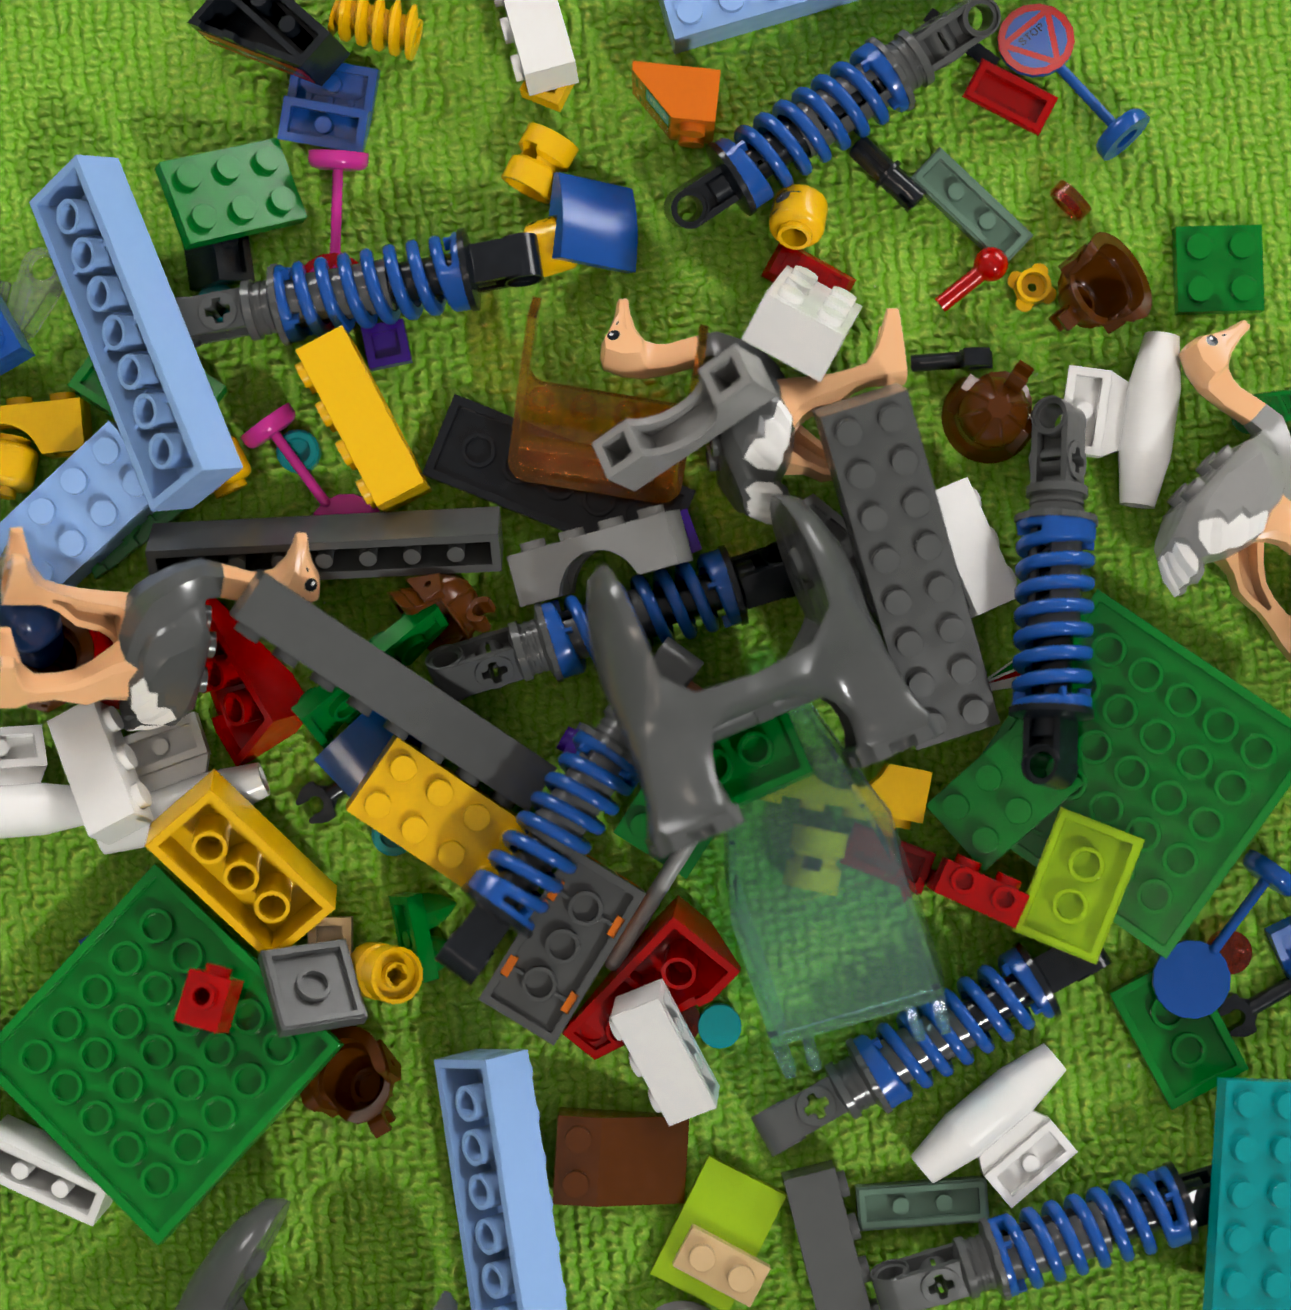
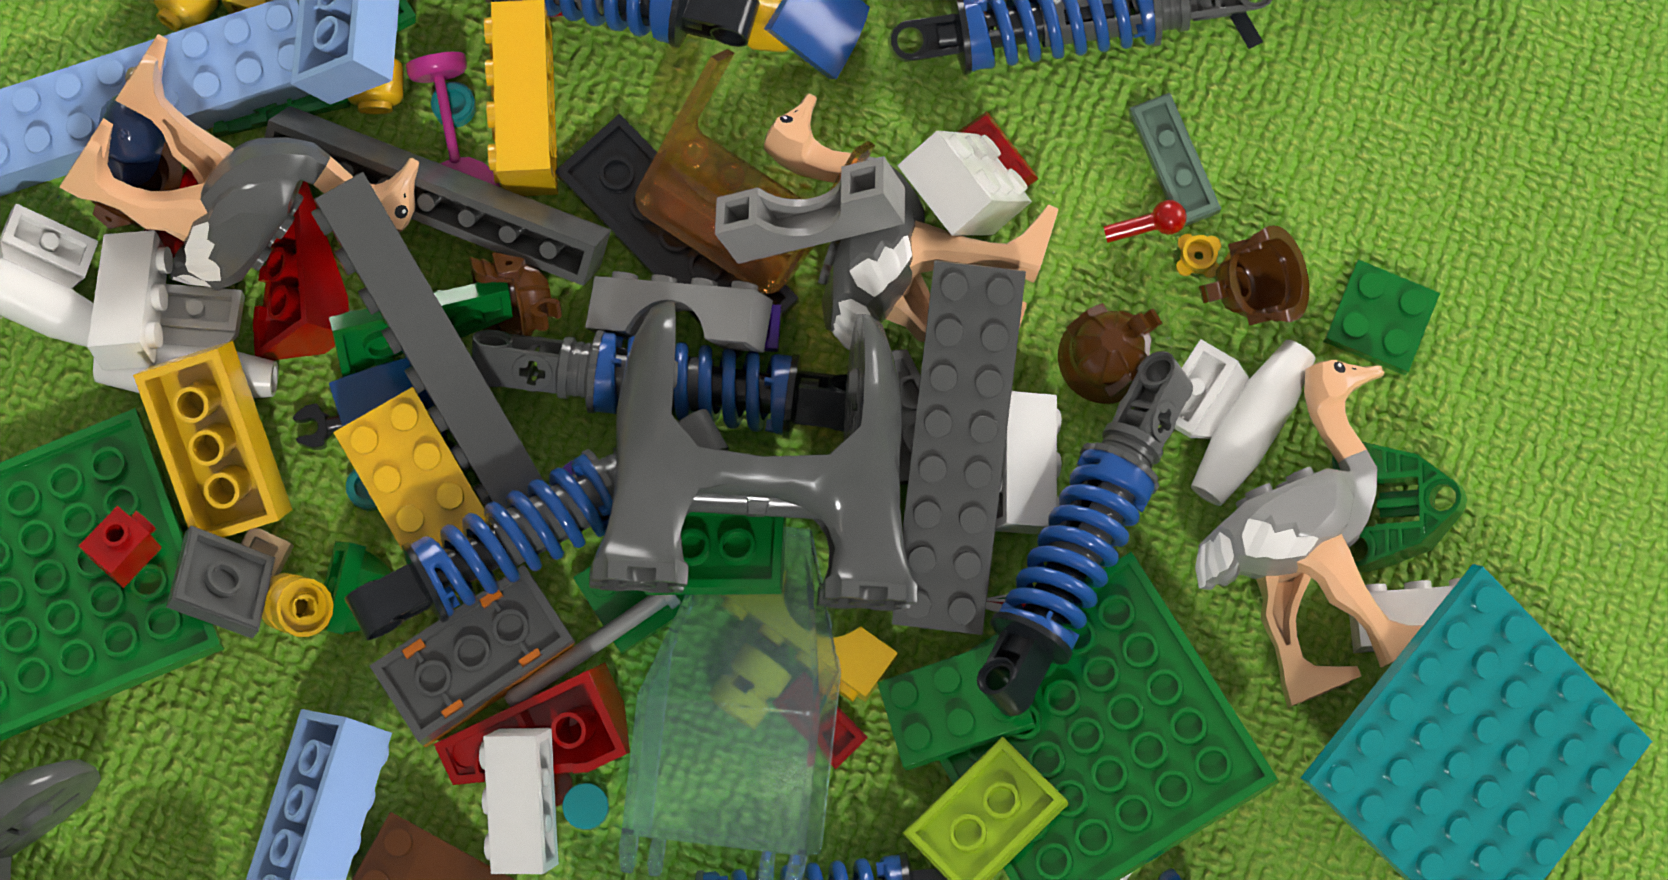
camera: 25 degrees right, 10 degrees down
reddish brown helmet [300,1026,401,1138] -> none
dark purple plate [361,318,413,371] -> none
yellow head [769,184,828,250] -> none
black axle [849,137,927,213] -> none
black bar [911,347,993,372] -> none
red plate [925,853,1030,928] -> none
red tile [962,58,1058,136] -> none
blue piece [997,3,1150,161] -> none
clear red tile [1050,180,1092,221] -> none

